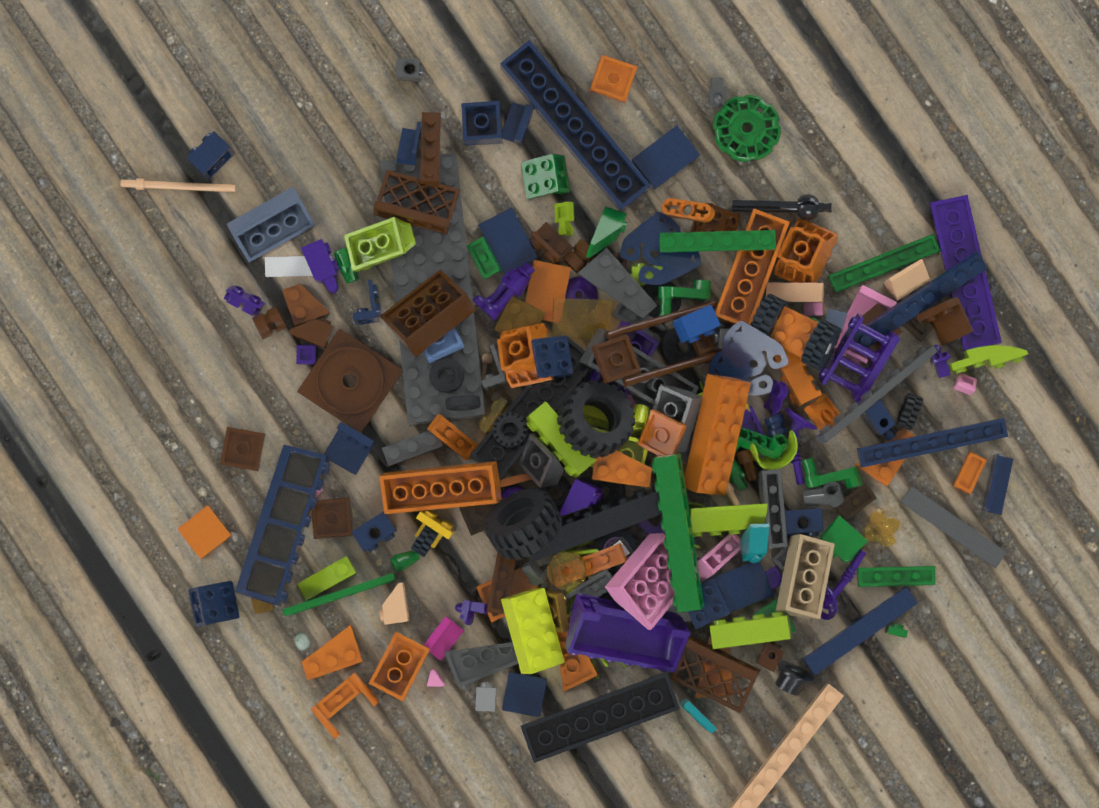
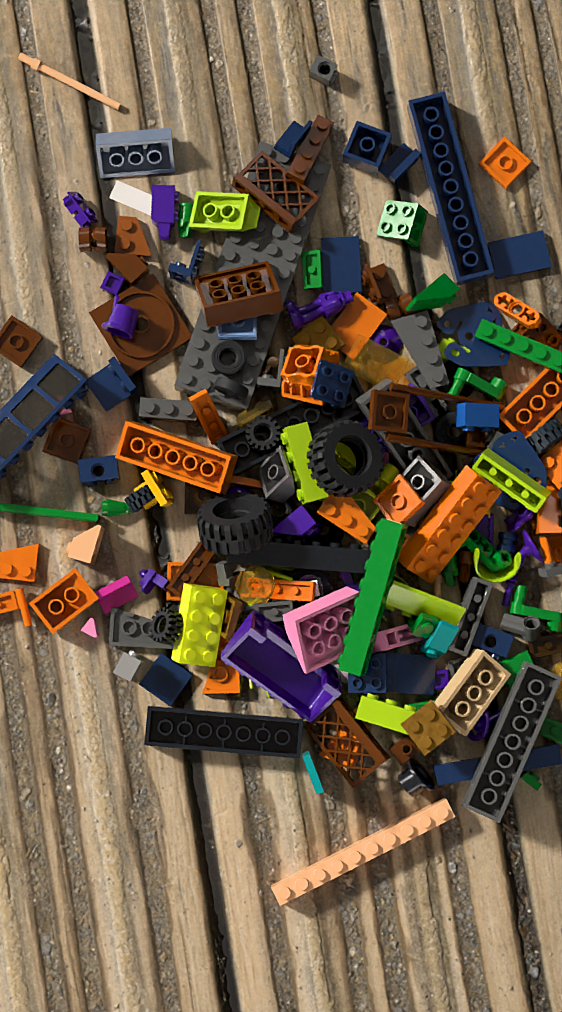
camera: 30 degrees right, 0 degrees up
dark blue brick [187,131,235,181] -> none
lime slope [297,556,357,601] -> none
lime plate [554,202,574,236] -> none
none -> dark purple hat [101,295,139,339]
none -> black tyre [149,607,183,645]
none -> pearl gold plate [401,700,456,756]
none -> green bracket [407,612,440,638]
none -> dark grey brick [461,661,562,823]
none -> lime brick [472,448,551,513]

